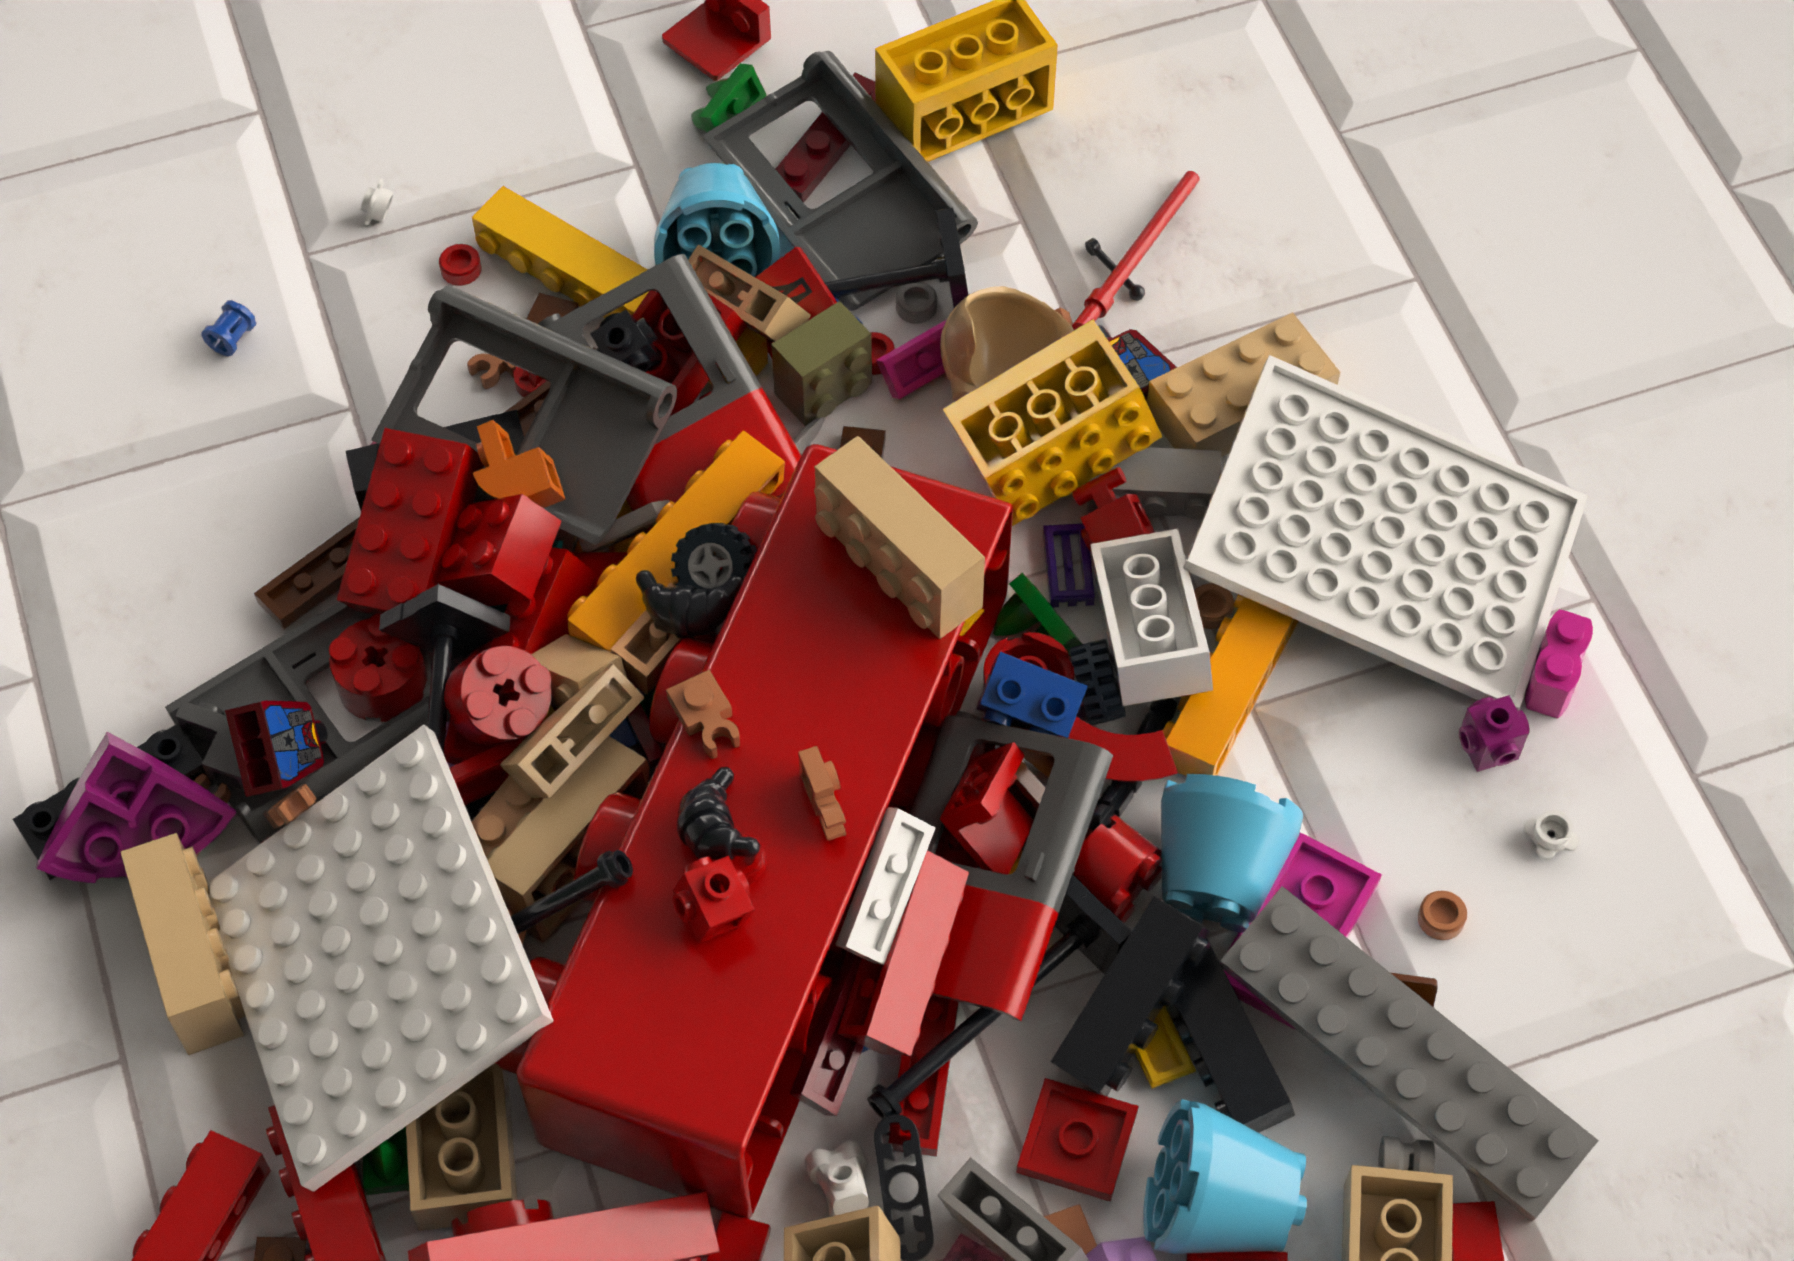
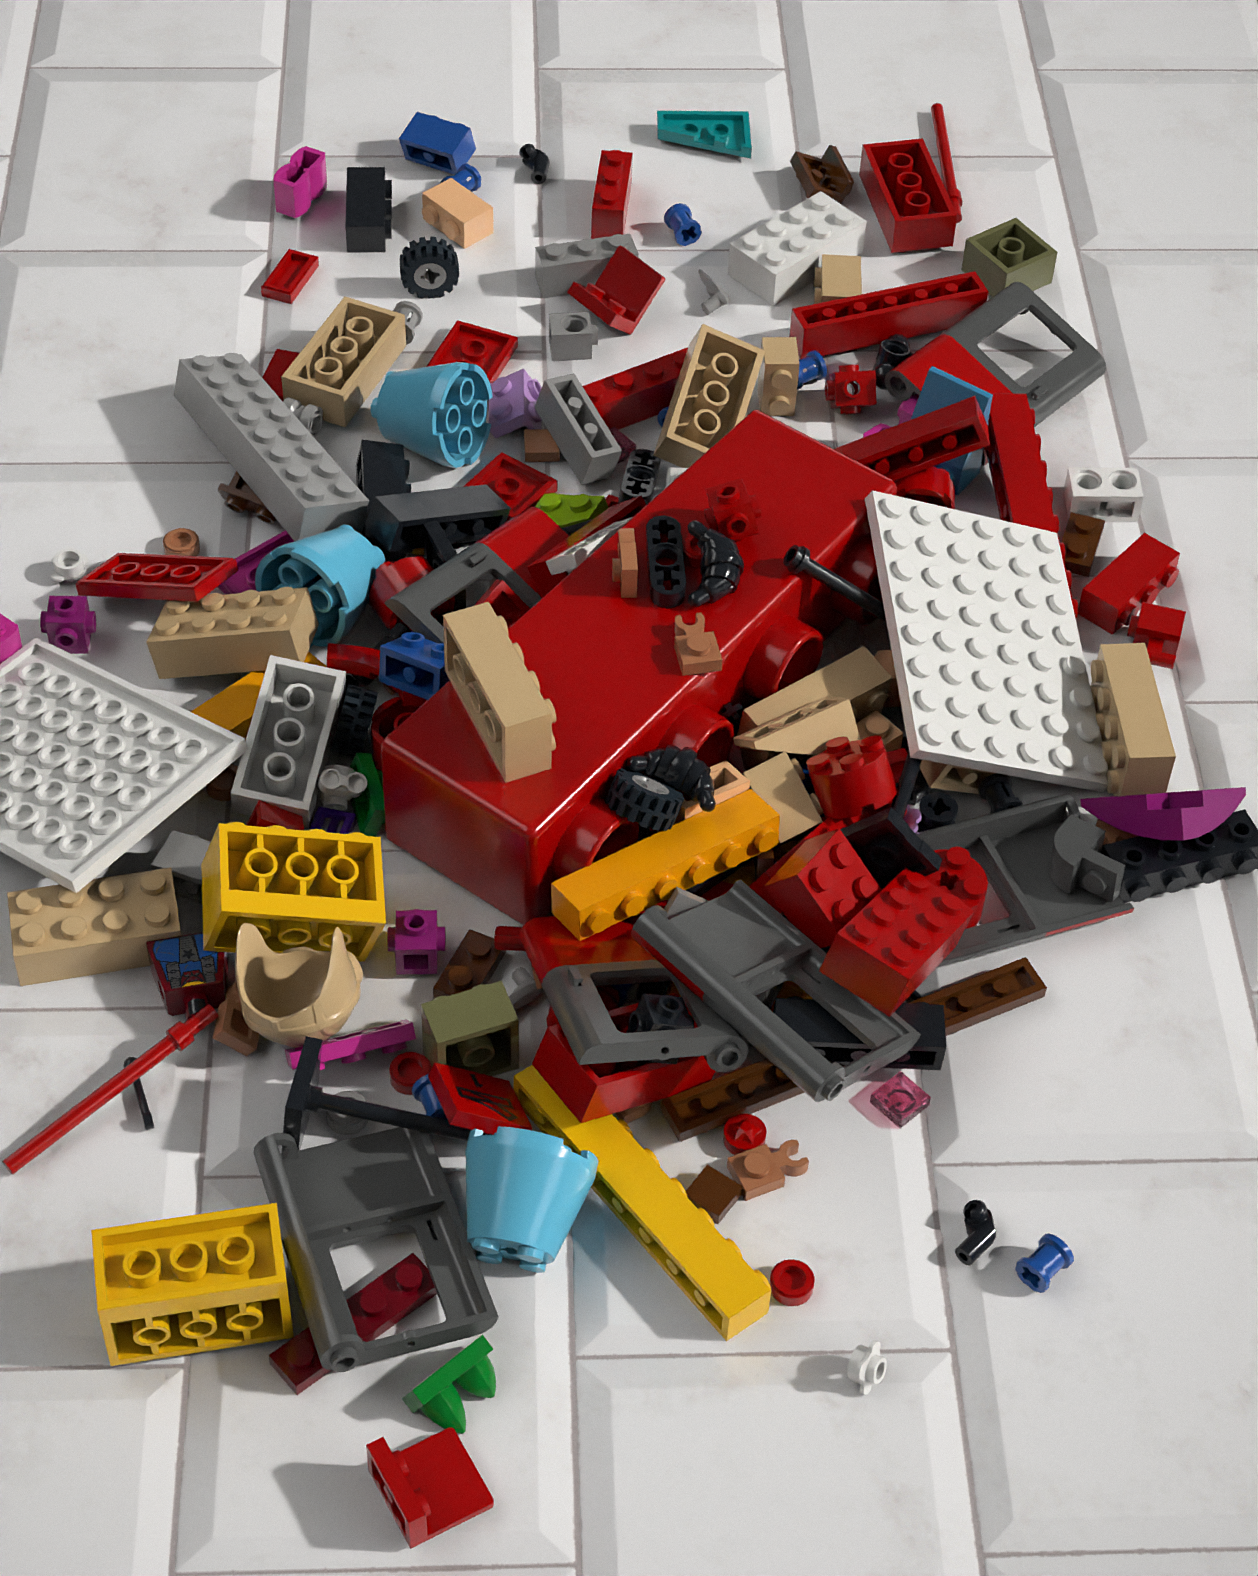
camera: 165 degrees left, 10 degrees down
torso [225,700,328,797] -> none
nougat plate [263,784,317,828] -> none
orange brick [473,420,566,508] -> none
tan slope [688,244,811,342] -> none
none -> red tile [75,553,239,602]
none -> tan brick [146,587,319,679]
none -> white plate [317,765,367,810]
none -> magenta brick [387,909,446,975]
none -> lime wing [535,493,608,528]
none -> black beam [646,515,686,608]
none -> black arm [955,1200,996,1266]
none -> red brick [1127,602,1186,669]

